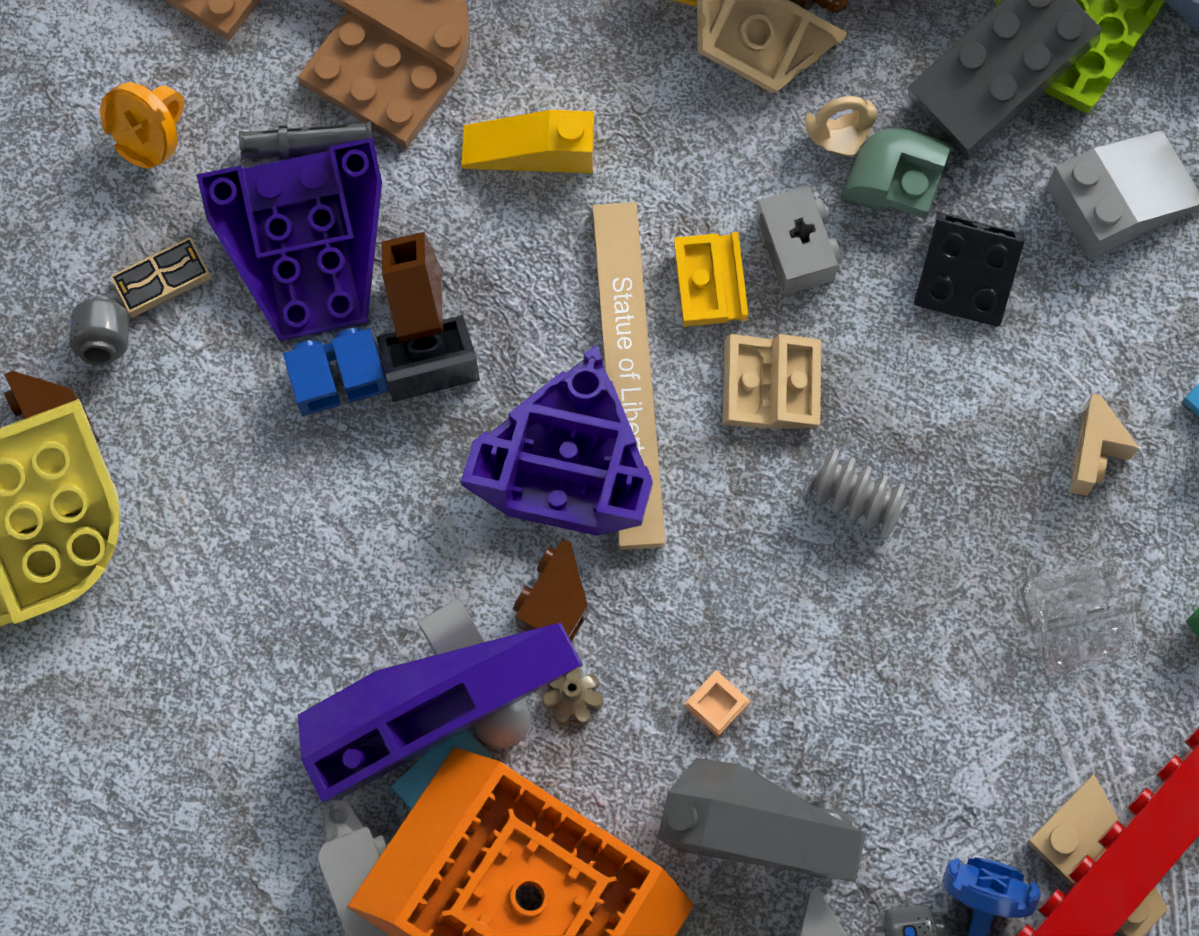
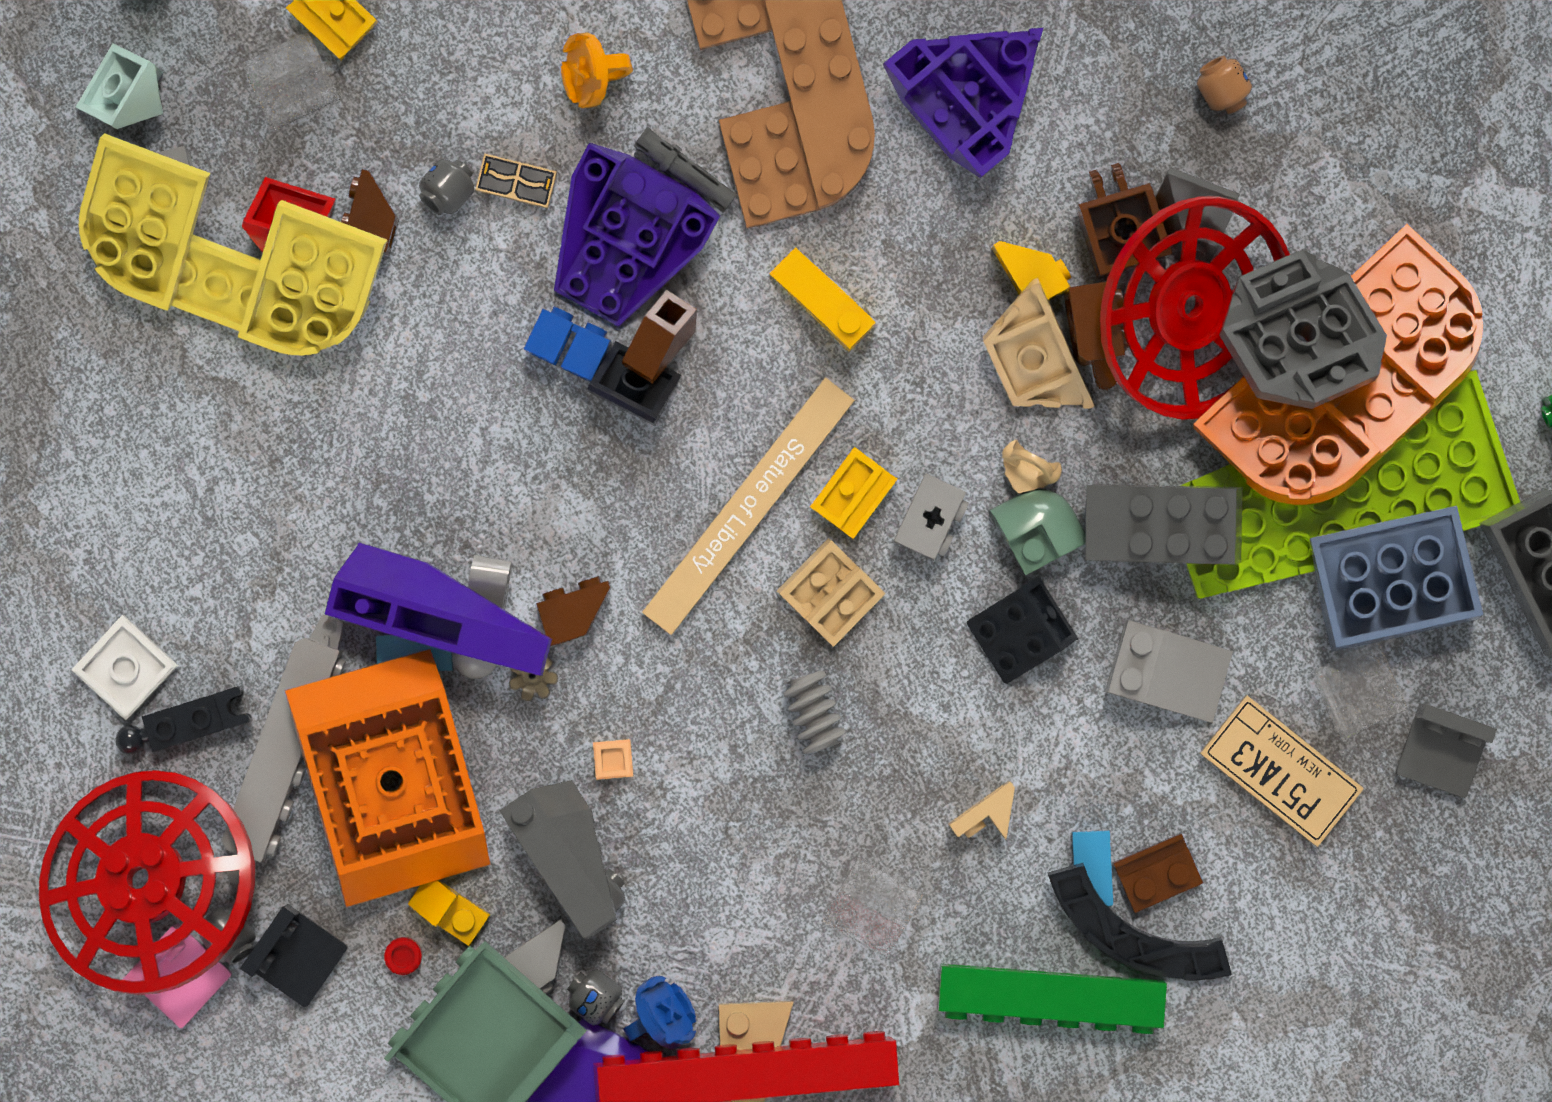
camera: 40 degrees right, 15 degrees up
dark purple wedge [461,344,653,536] -> none

